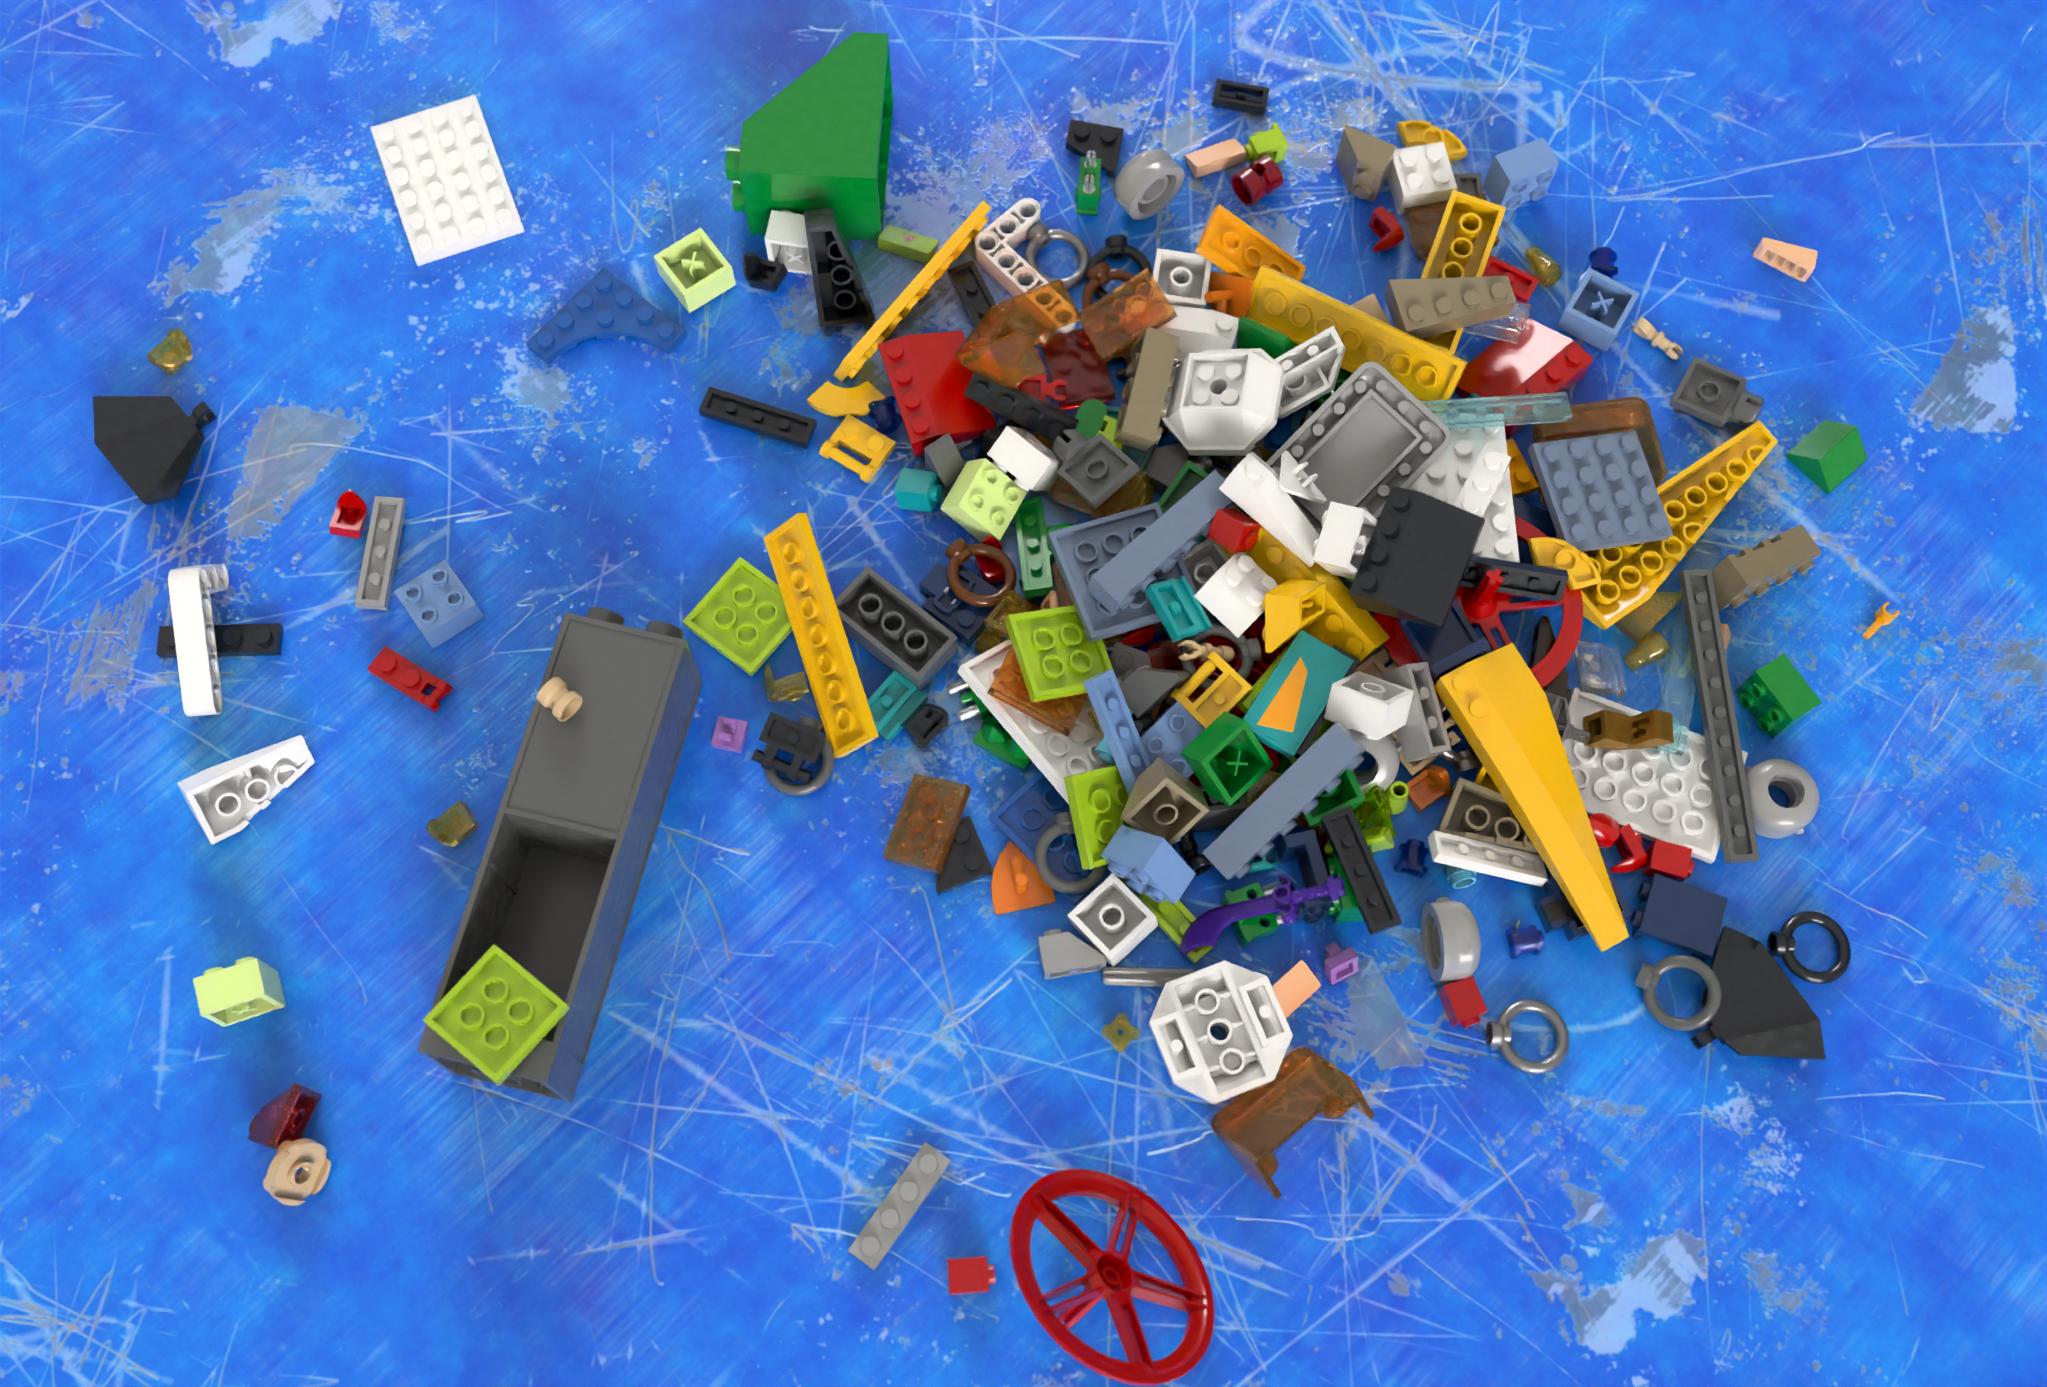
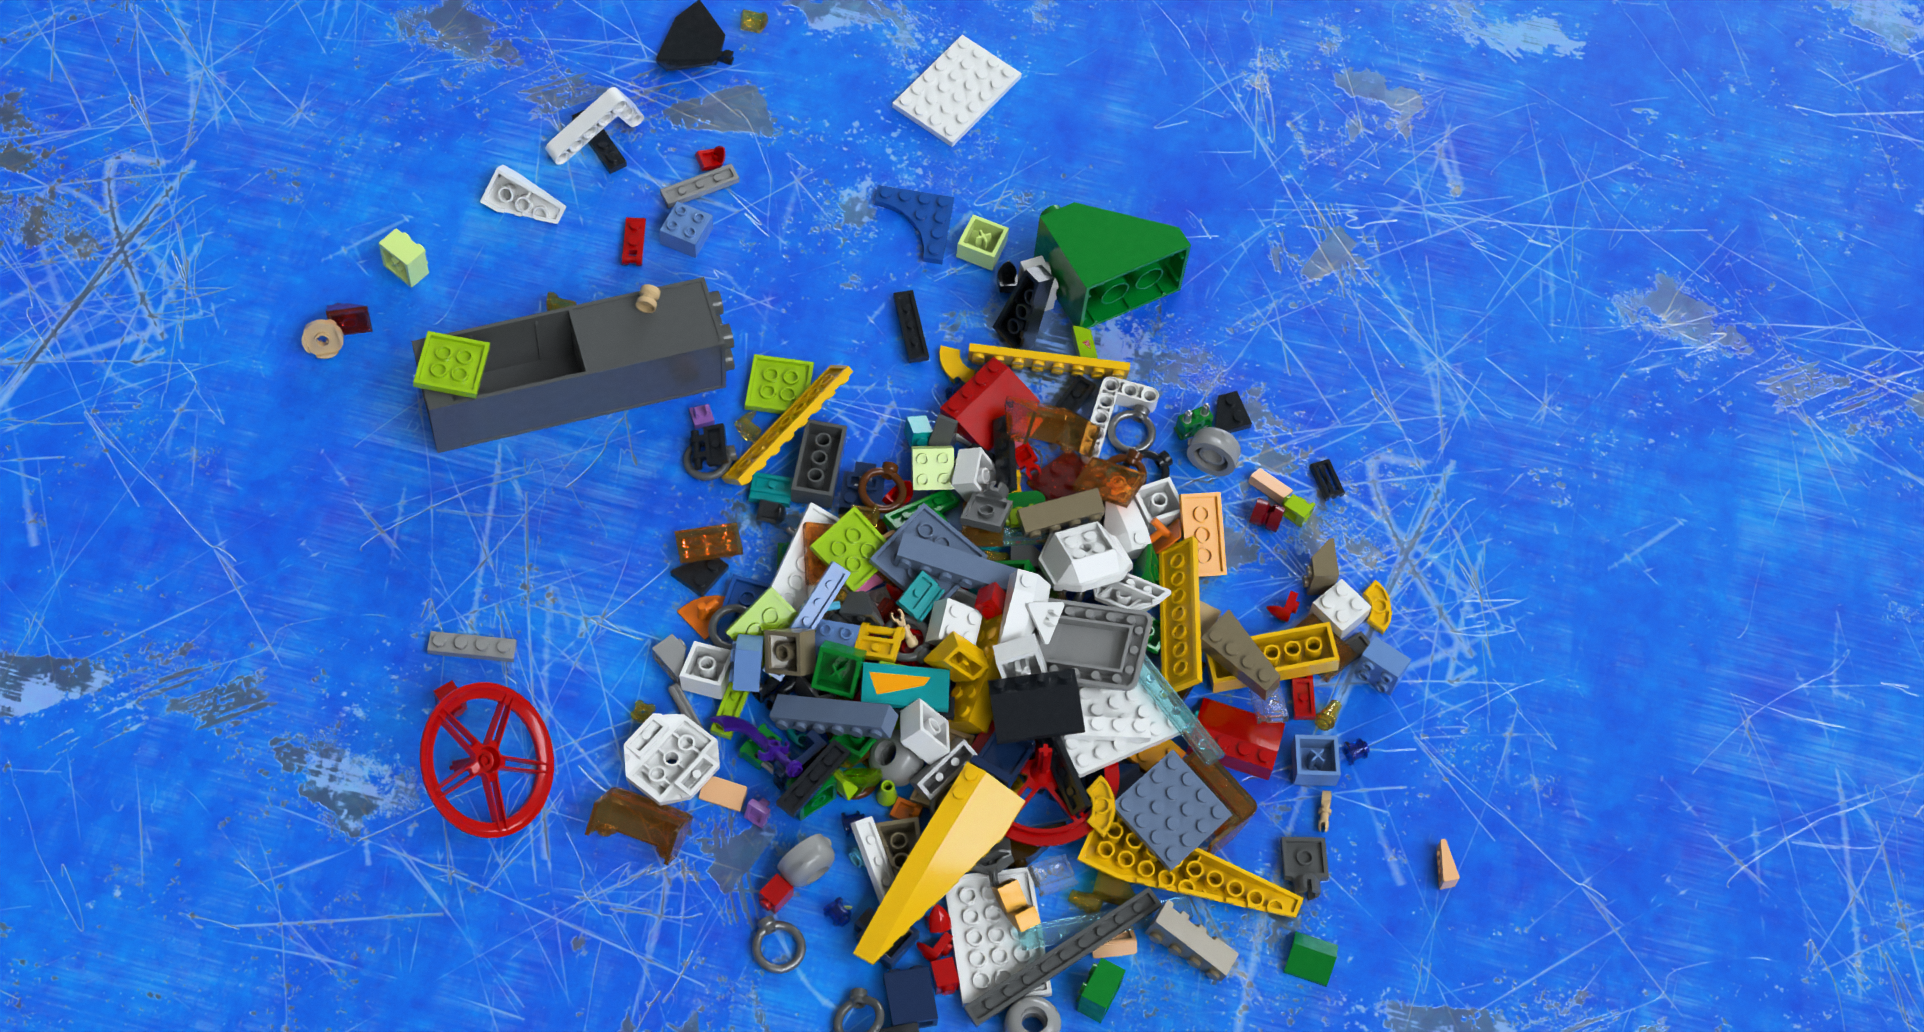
camera: 55 degrees right, 10 degrees down
yellow plate [819,414,896,483] -> none

